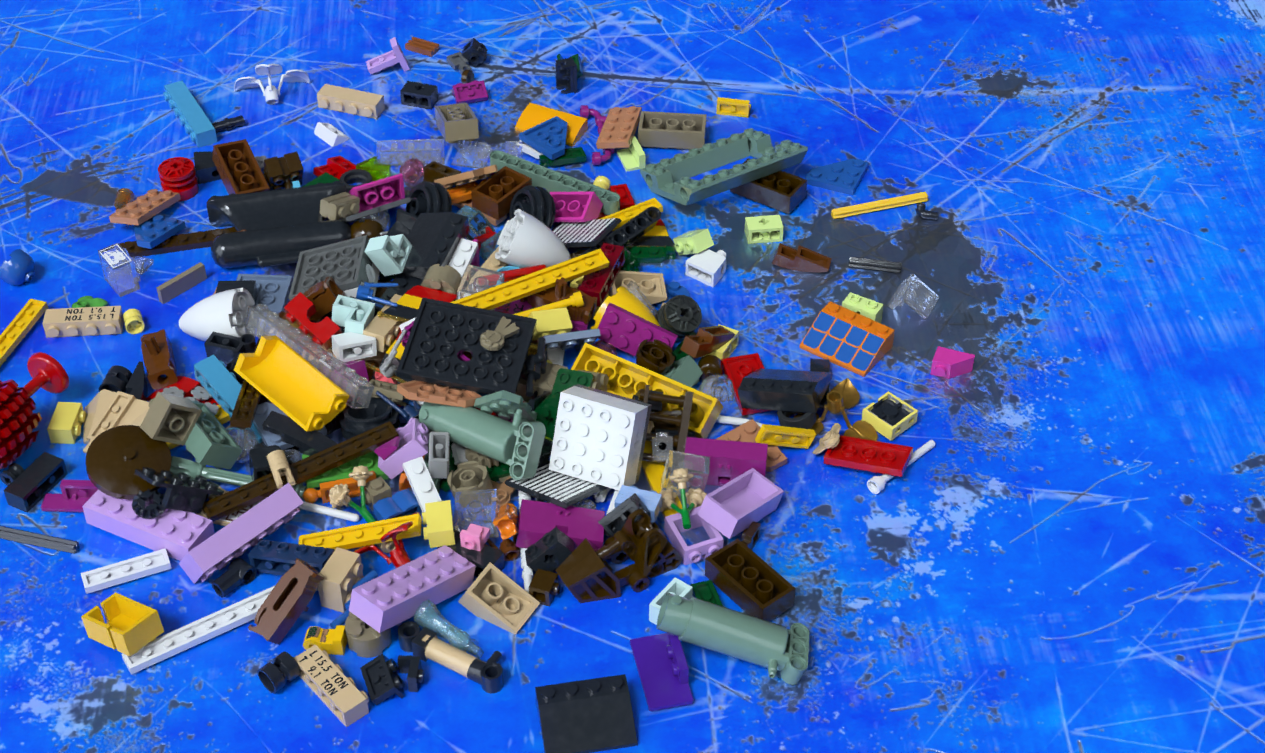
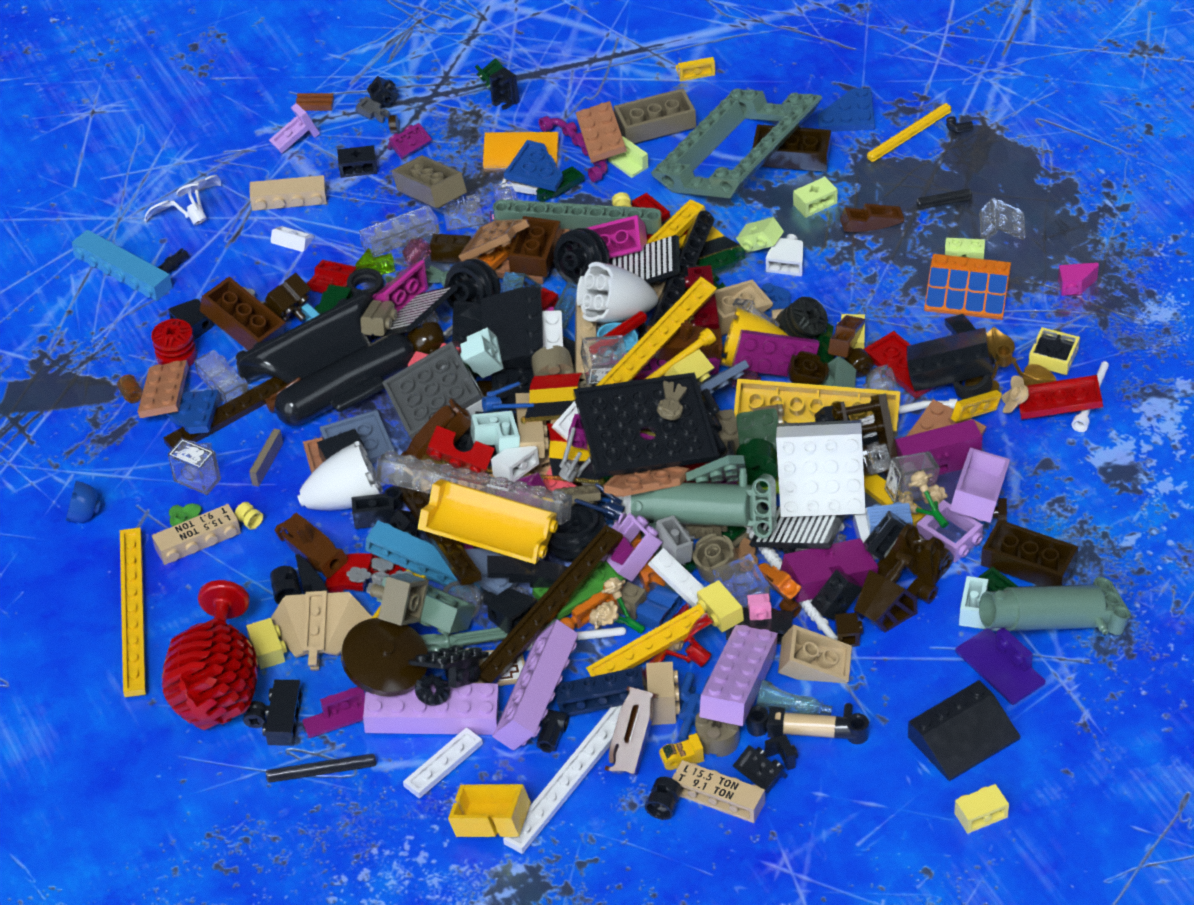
camera: 20 degrees left, 5 degrees up
tan hinge [267,450,296,489] -> none
none -> clear brick [194,350,248,403]

